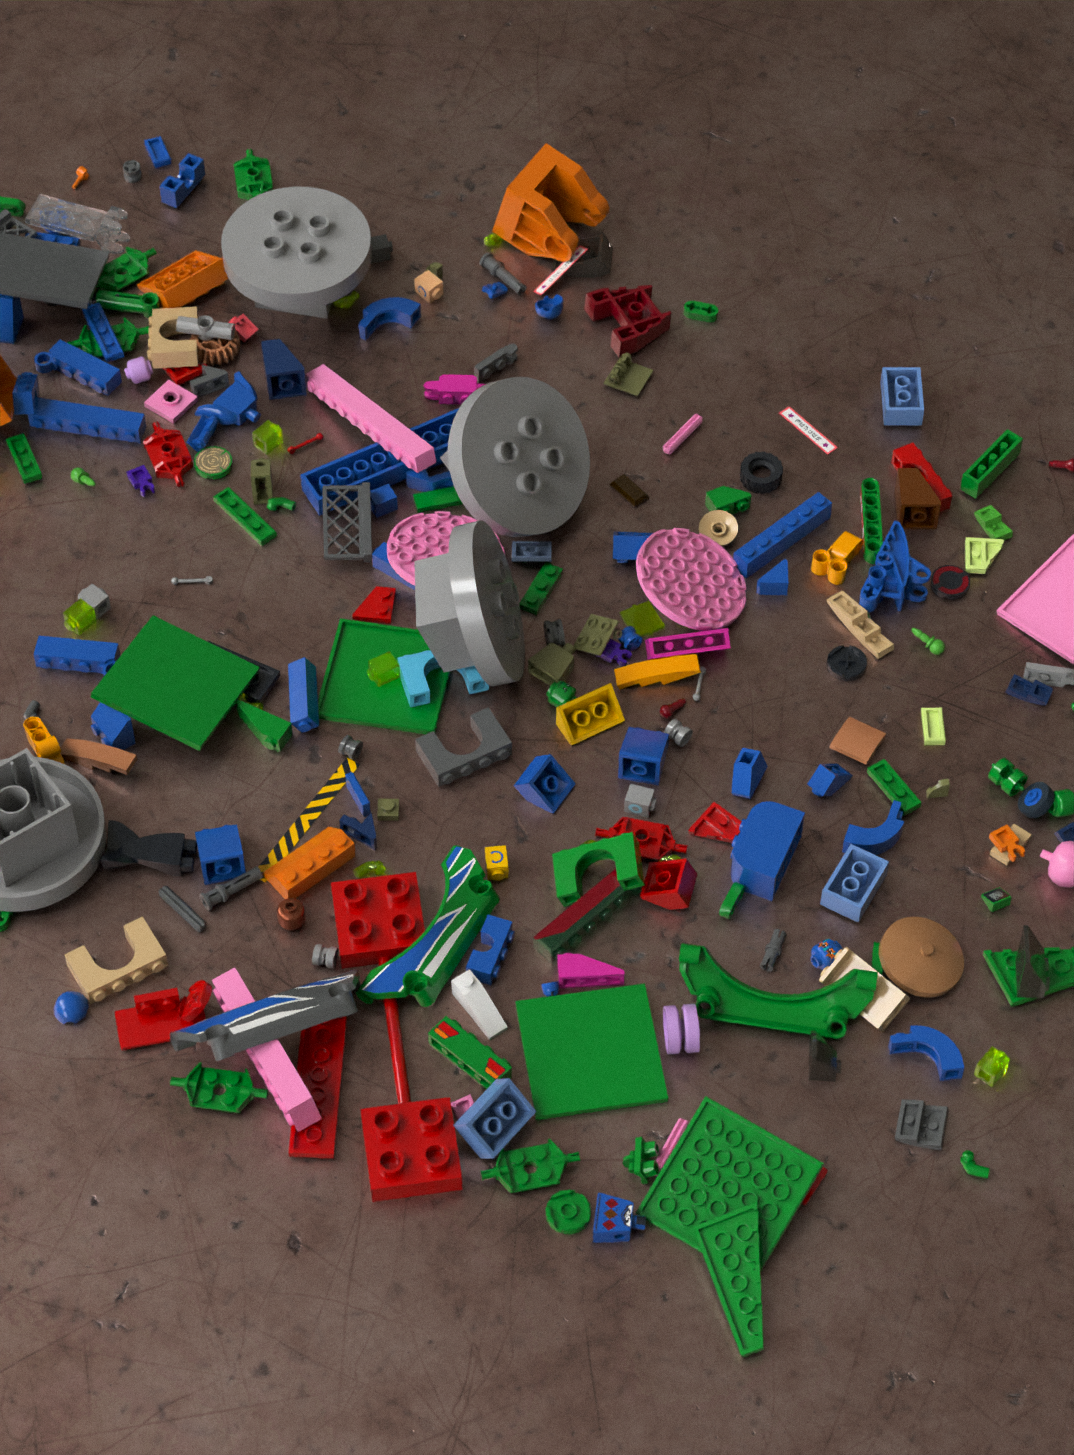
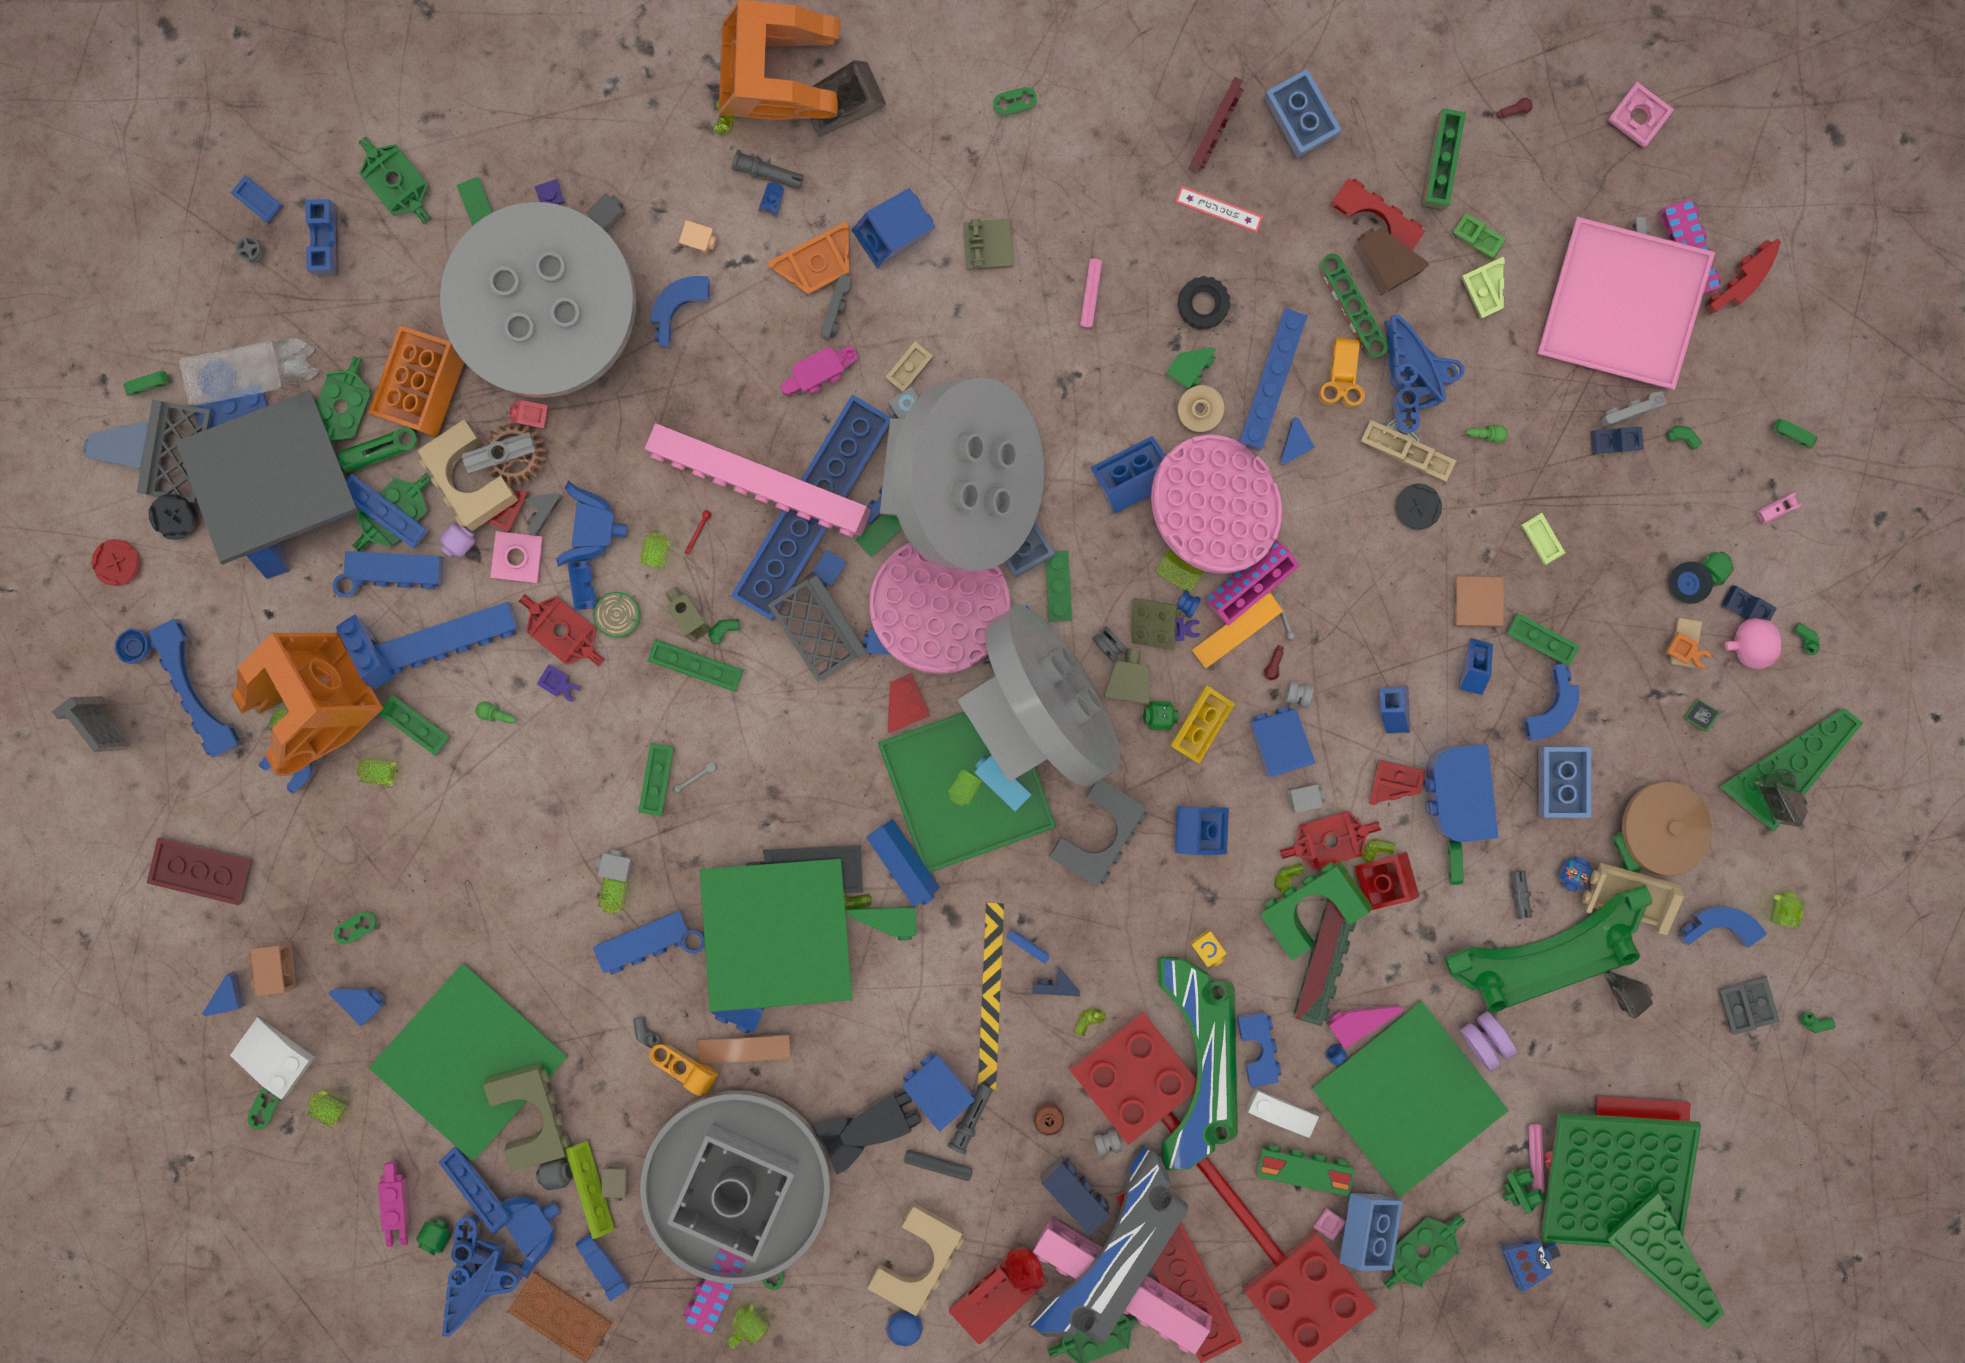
camera: 30 degrees left, 35 degrees up
orange hand [72,166,89,190] -> none
dark blue slope [261,339,307,400] -> none
orange slope [262,827,355,899] -> none
dark grey wheel [338,735,363,760] -> none
olive plate [377,799,399,821] -> none
olive tile [425,262,443,280] -> none
sticker [533,246,588,295] -> none
blue hair [535,294,564,319] -> none
green tile [545,1190,591,1235] -> none
dark red wedge [584,285,672,358] -> none
dark brown tile [610,474,650,508] -> none
olive tile [926,779,950,799] -> none
black tile [930,565,970,600] -> none
green wheel [988,757,1028,797] -> none
none -> green plate [638,743,674,816]
none -> orange wing [767,221,850,295]
none -> blue slope [852,188,935,269]
none -> dark blue brick [1040,1156,1110,1236]
none -> dark red plate [1188,77,1244,174]

